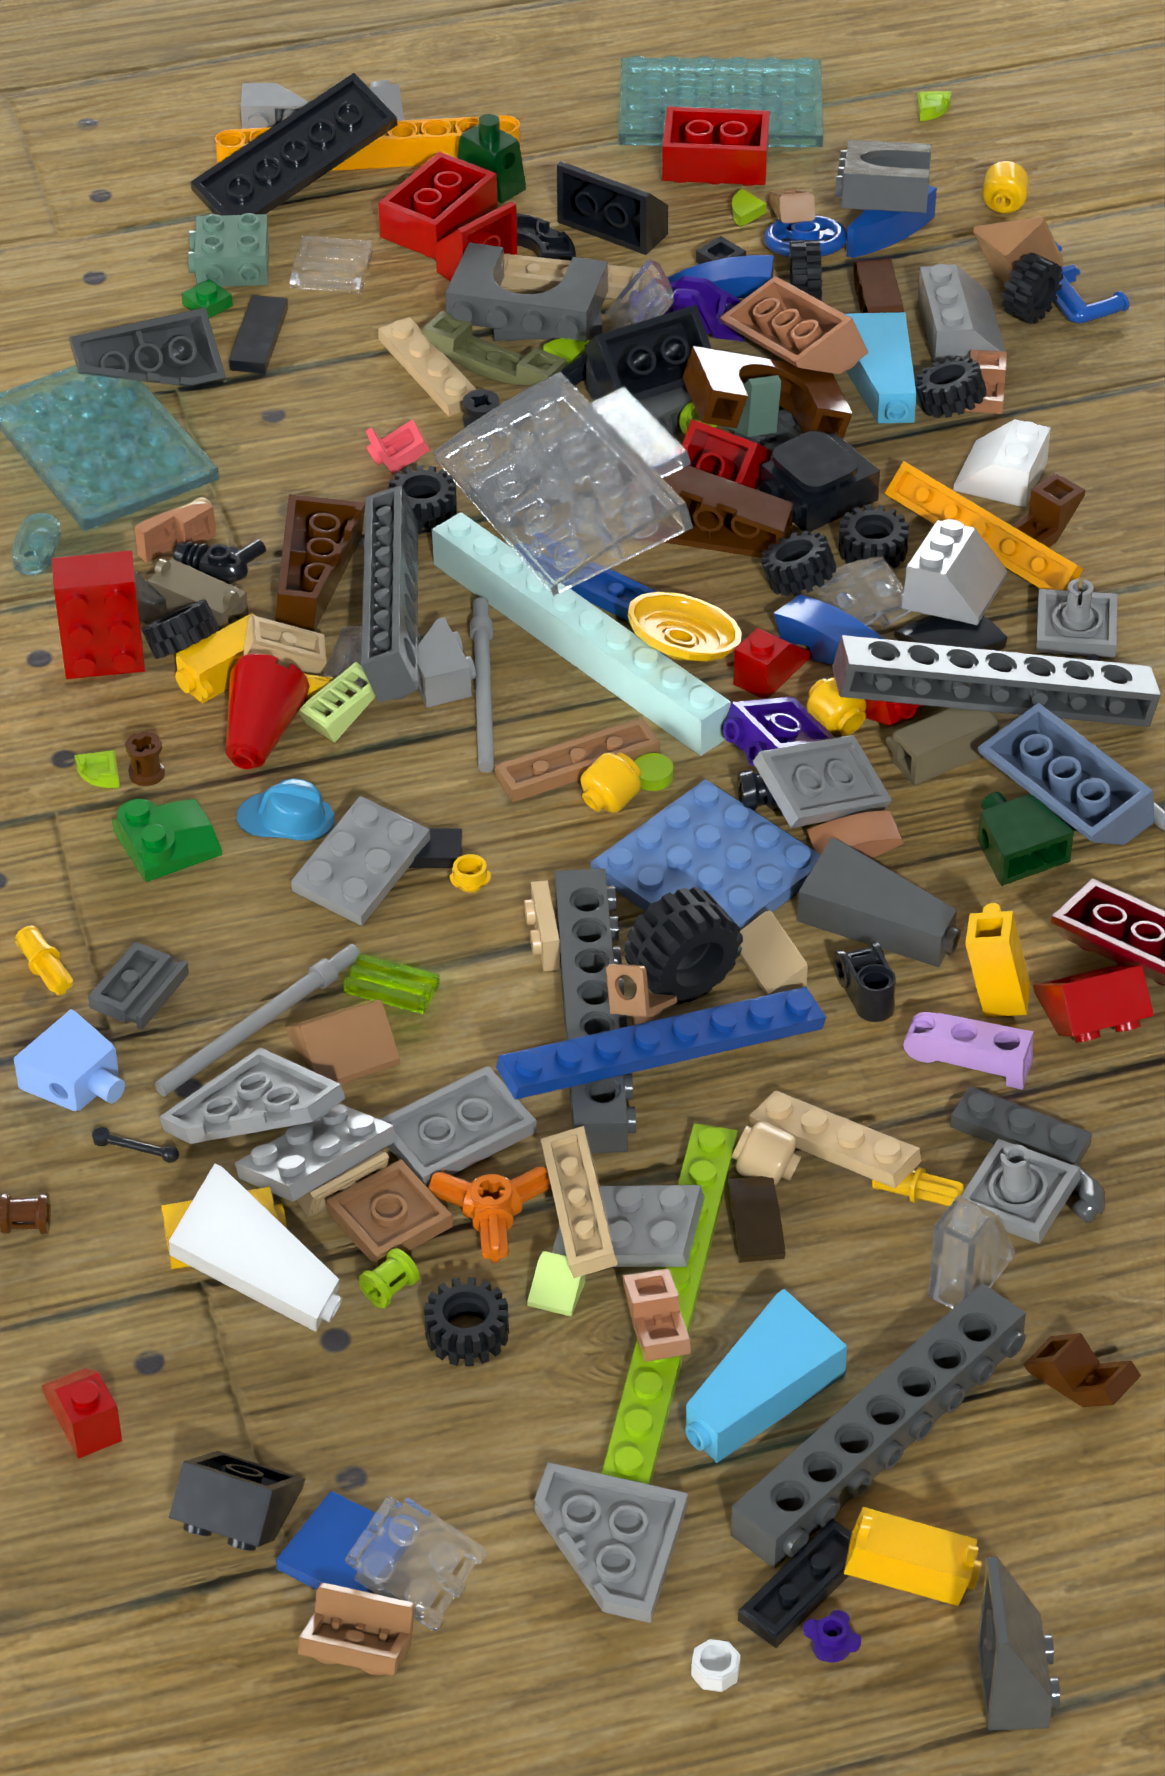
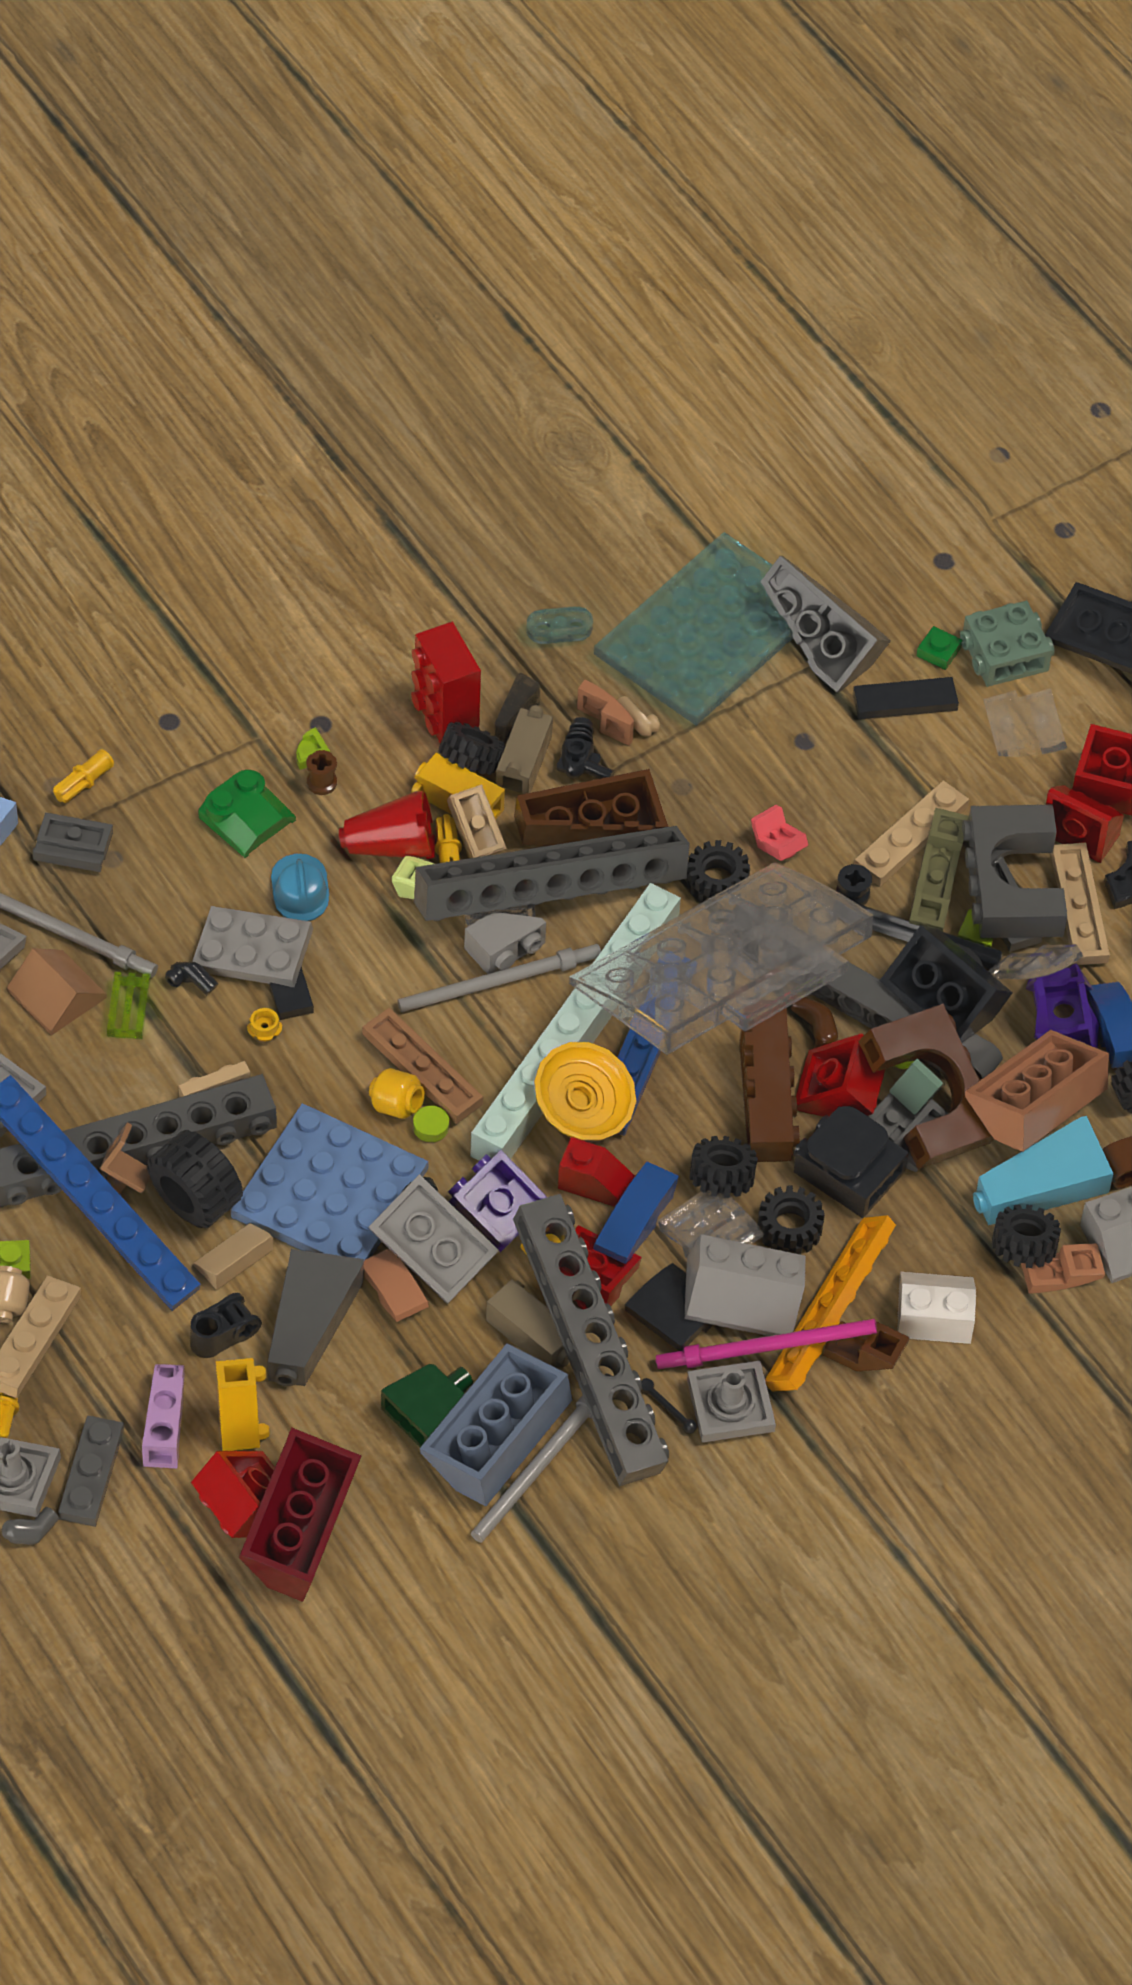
camera: 70 degrees right, 10 degrees up
none -> black arm [165,962,219,996]
none -> dark pink bar [656,1319,877,1370]

